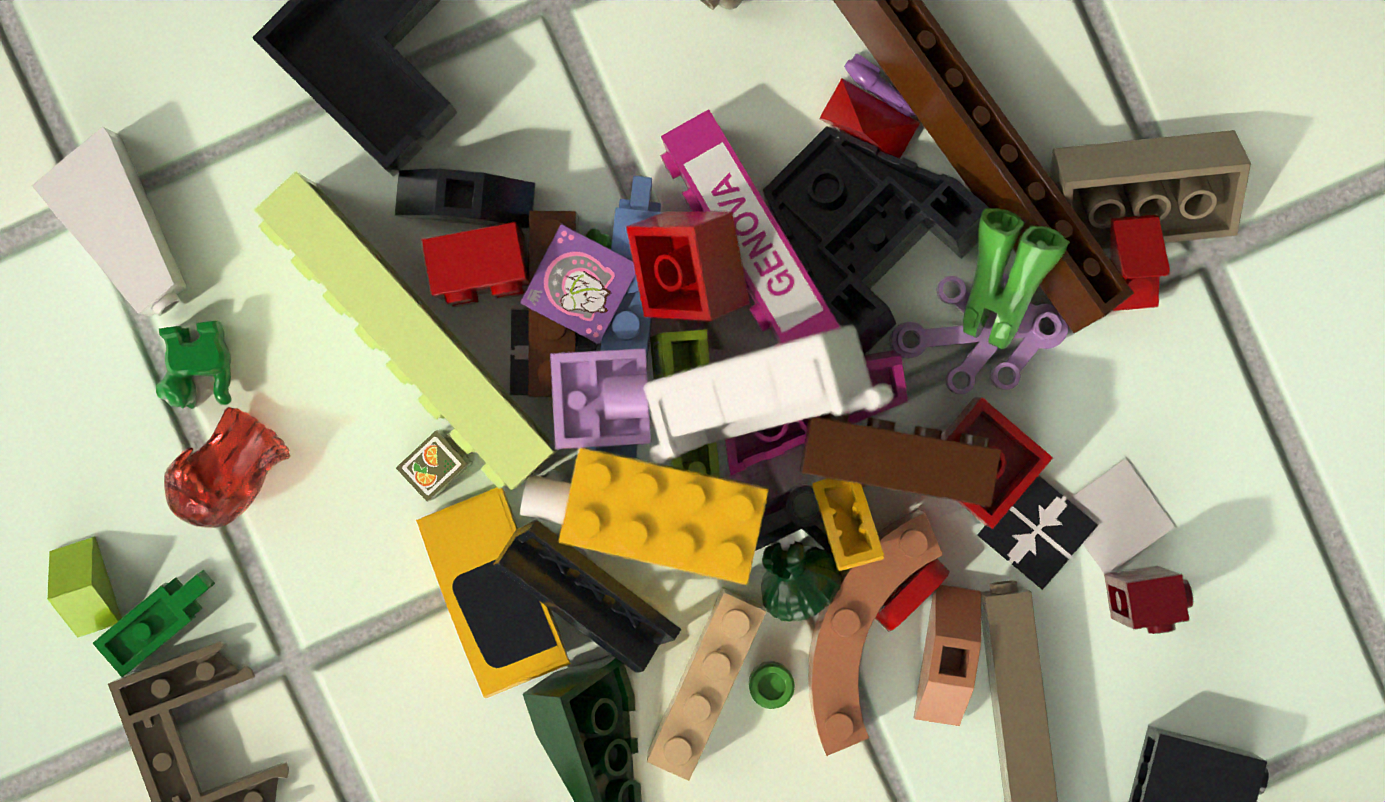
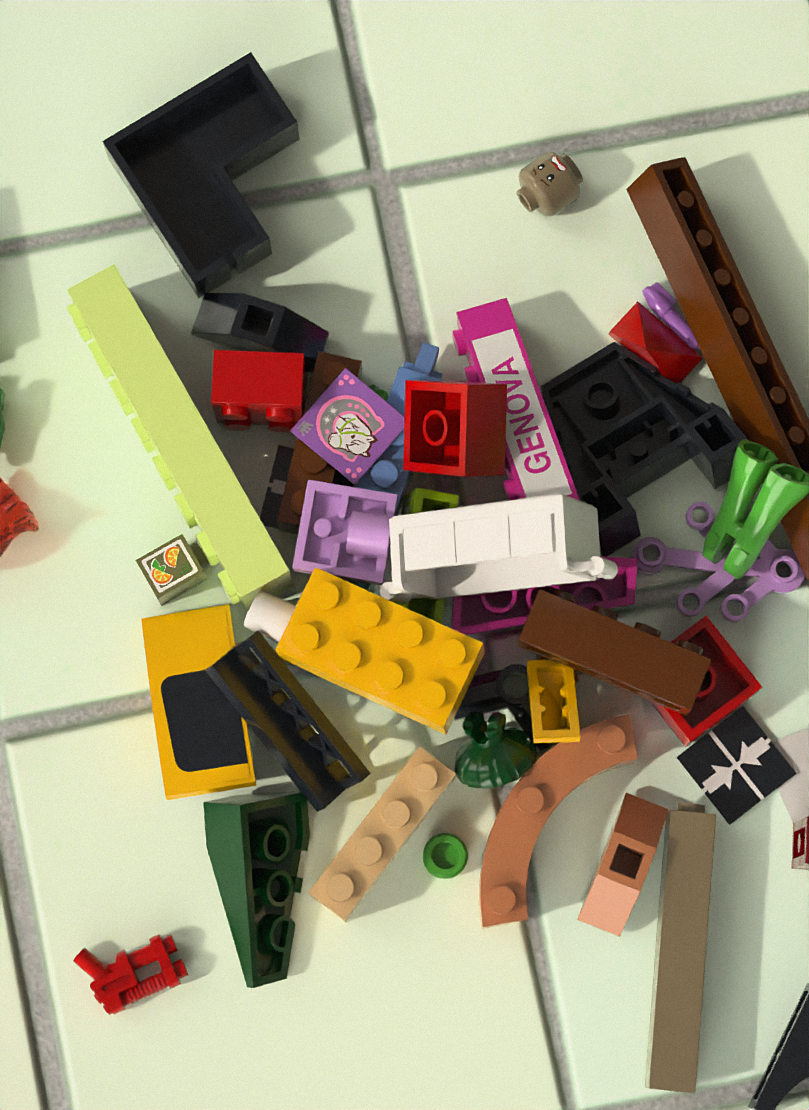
camera: 15 degrees right, 10 degrees down
red beam [875,558,950,632] -> none

